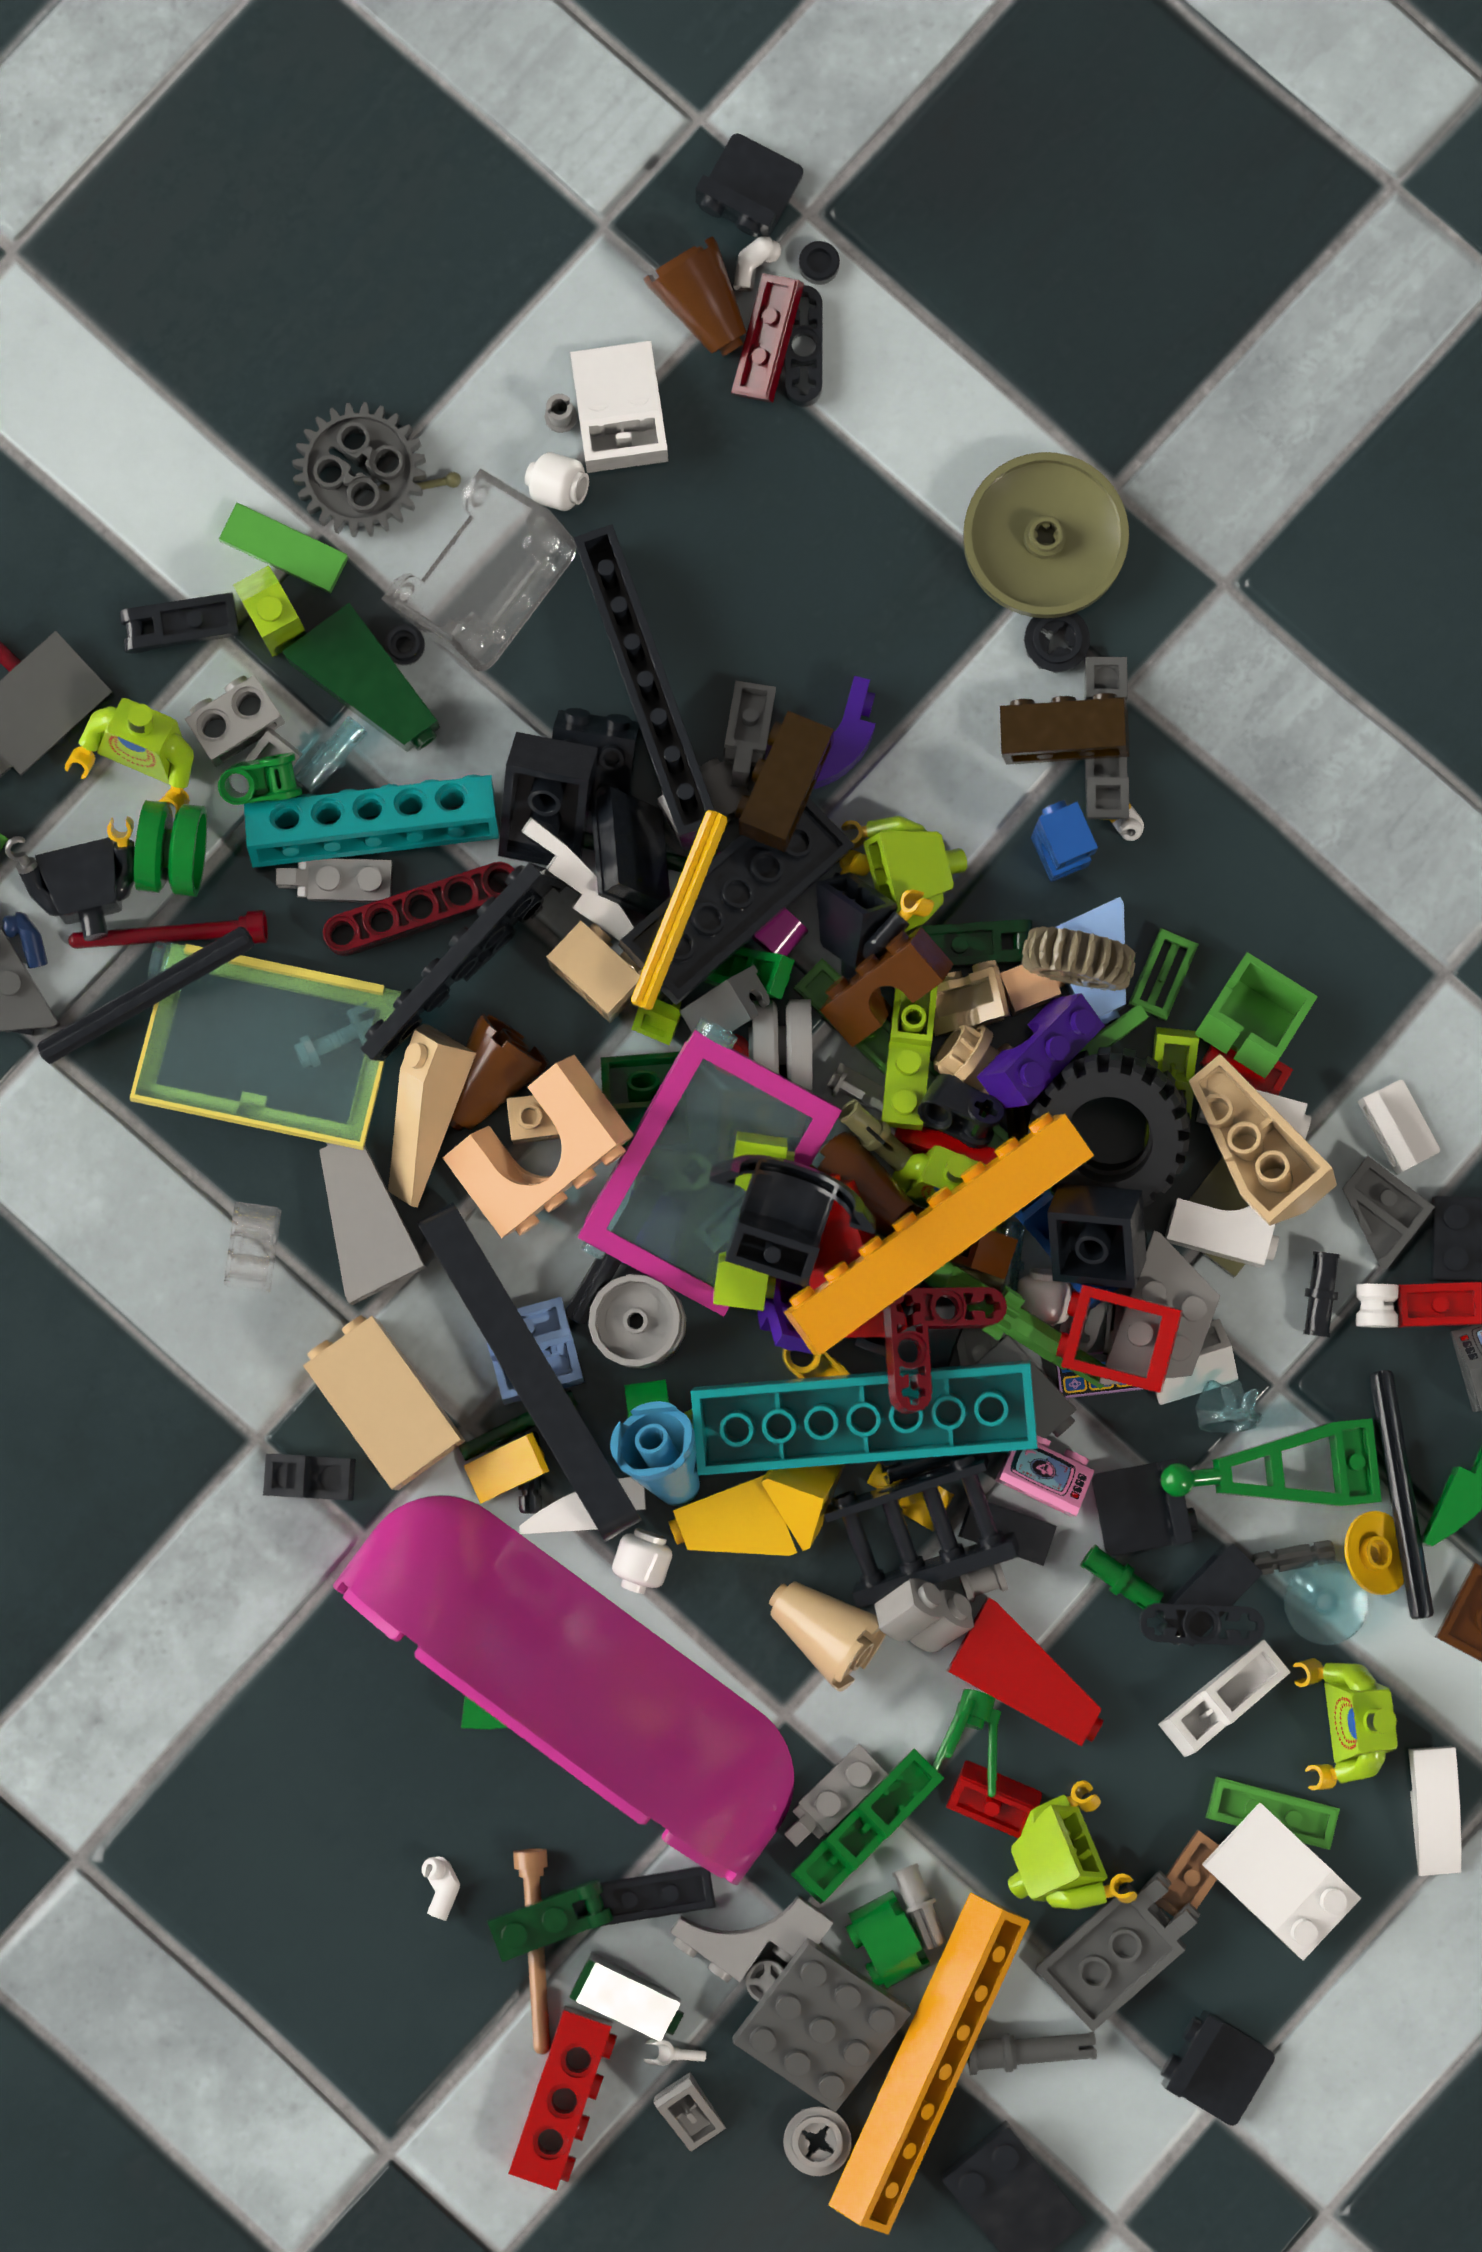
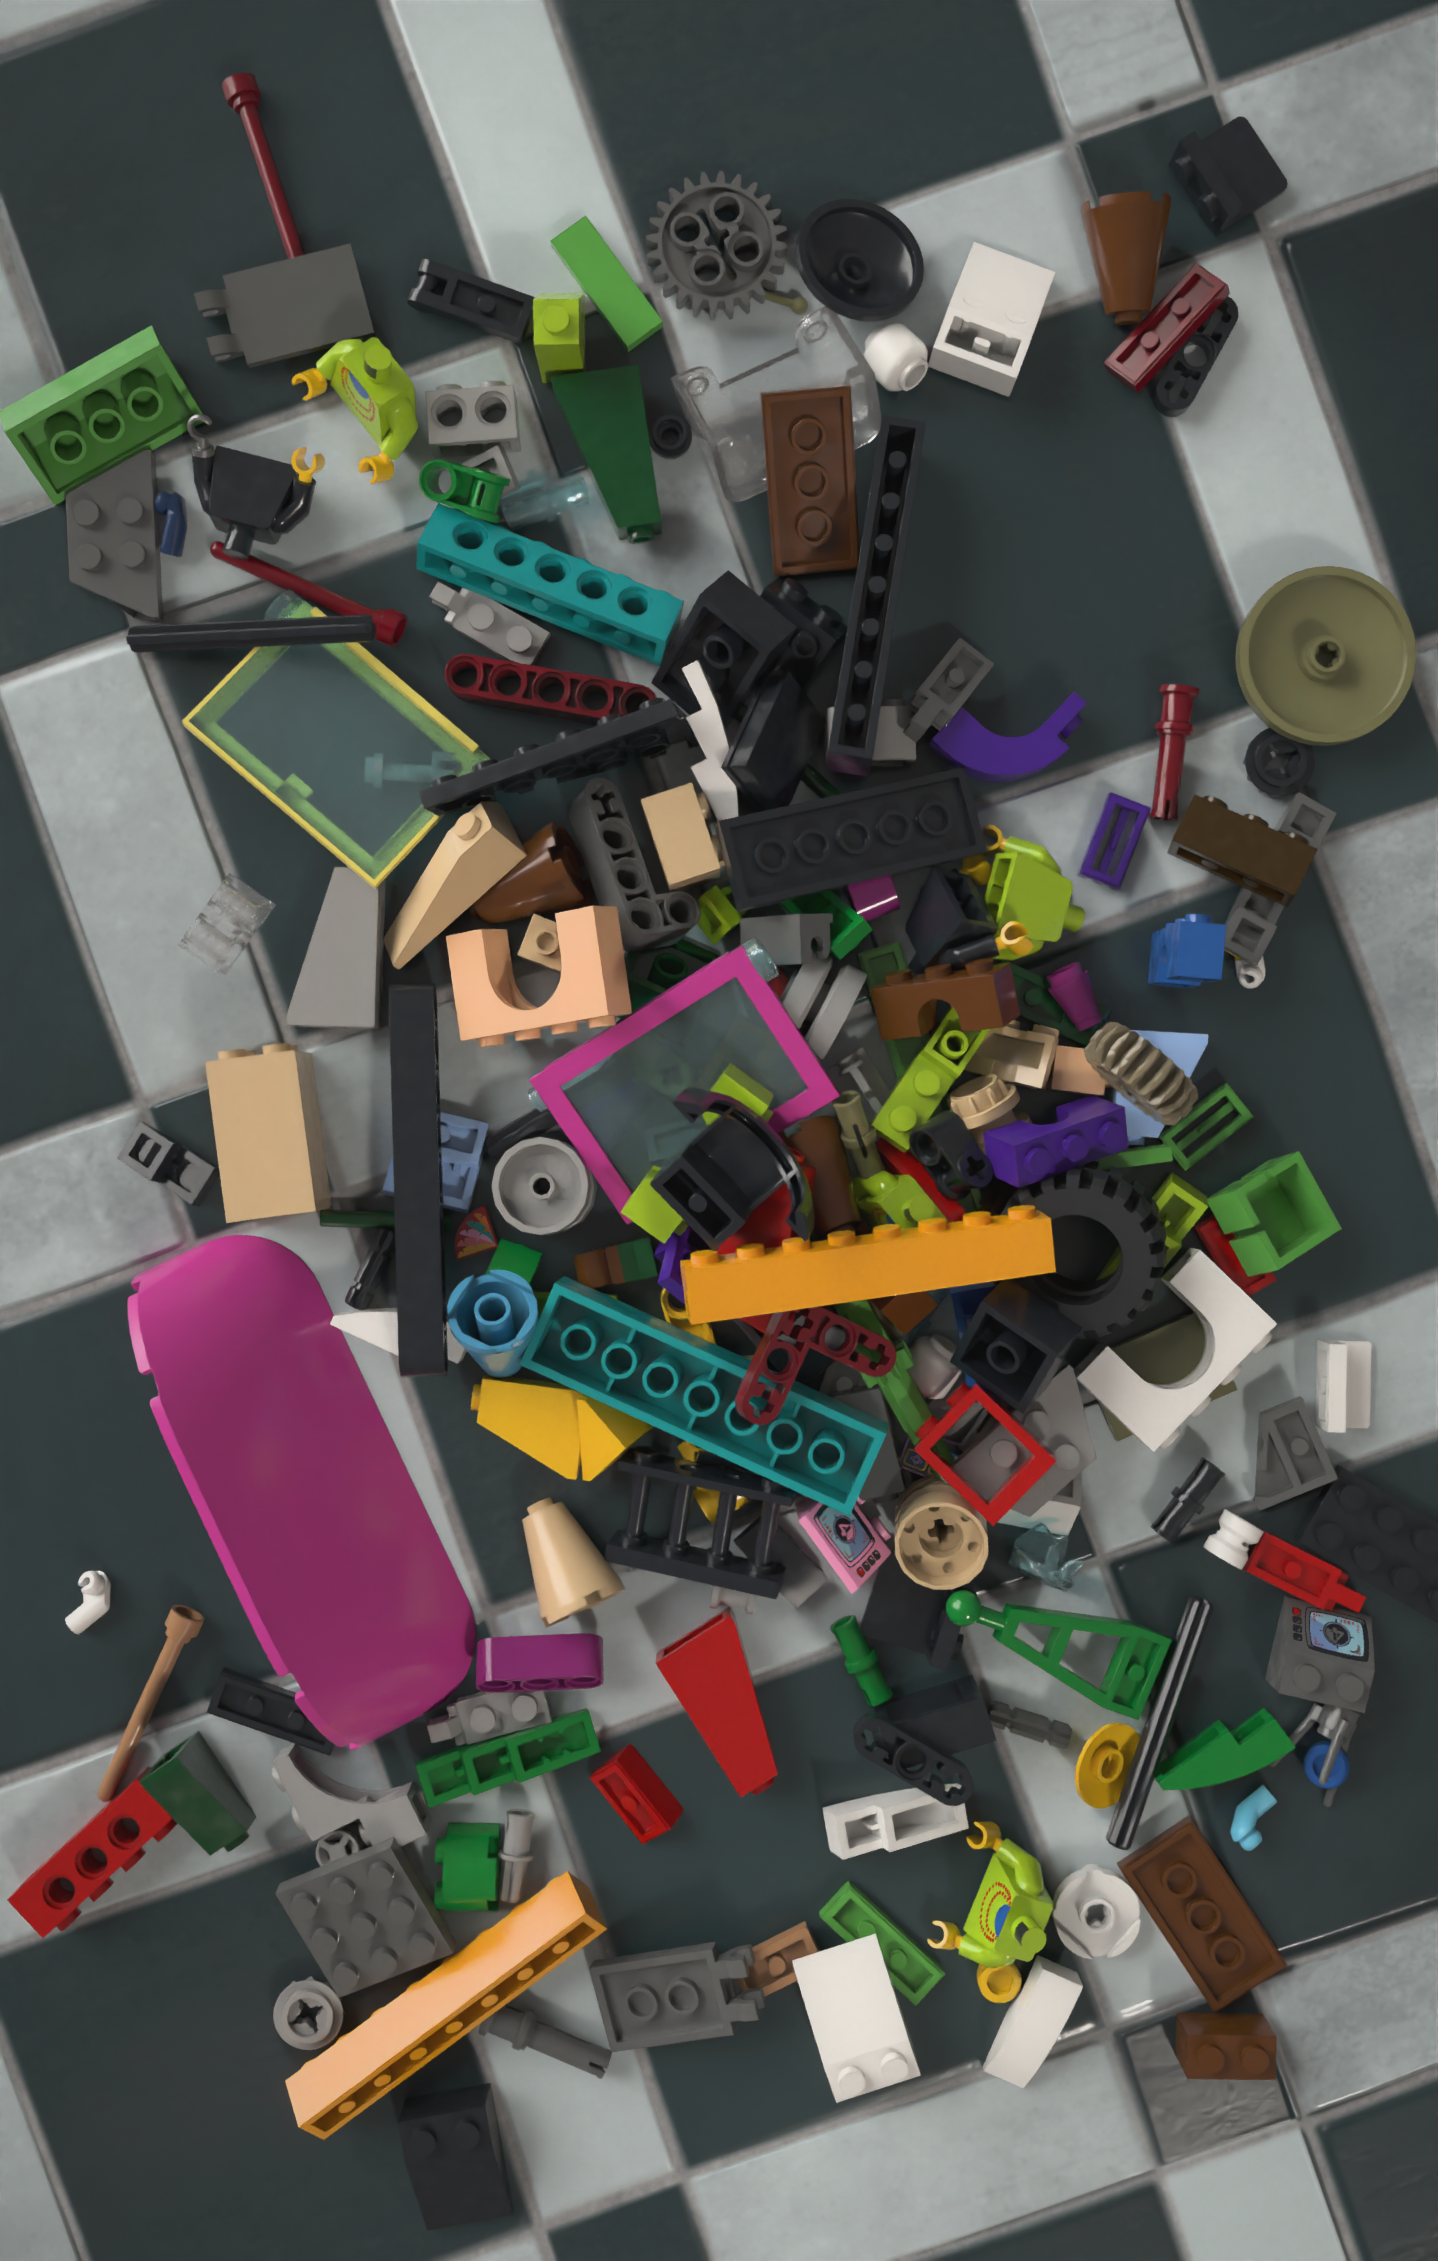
camera: 30 degrees right, 5 degrees up
green wheel [134,800,207,897] -> none
yellow slope [464,1433,549,1504] -> none
dark green plate [487,1879,613,1962] -> none
light grey pin [544,394,577,433] -> none
white head [612,1528,672,1594] -> none
yellow axle [631,810,727,1010] -> none
white hand [644,2039,706,2066] -> none
light grey slope [654,2072,726,2152] -> none
white arm [733,236,781,292] -> none
dark brown brick [735,711,834,852] -> none
black tile [799,241,840,285] -> none
light grey brick [874,1578,974,1652] -> none
green plant [932,1689,1002,1797] -> none
lime torso [1008,1780,1137,1909] -> none
black bracket [1160,2010,1275,2126] -> none
tan wedge [1189,1054,1337,1226] -> none
clear light blue dish [1284,1560,1369,1645] -> none
none -> tile [455,1205,499,1261]
none -> magenta beam [476,1633,604,1693]
none -> dark grey beam [568,777,701,952]
none -> leg [573,1235,659,1288]
none -> reddish brown tile [760,384,860,577]
none -> black dish [795,199,924,322]
none -> tan wheel [895,1474,988,1590]
none -> yellow tile [976,1962,1022,2003]
none -> magenta cone [1047,962,1102,1031]
none -> white plate [1051,1864,1141,1959]
none -> dark purple tile [1077,792,1151,891]
none -> dark red pin [1150,684,1199,821]

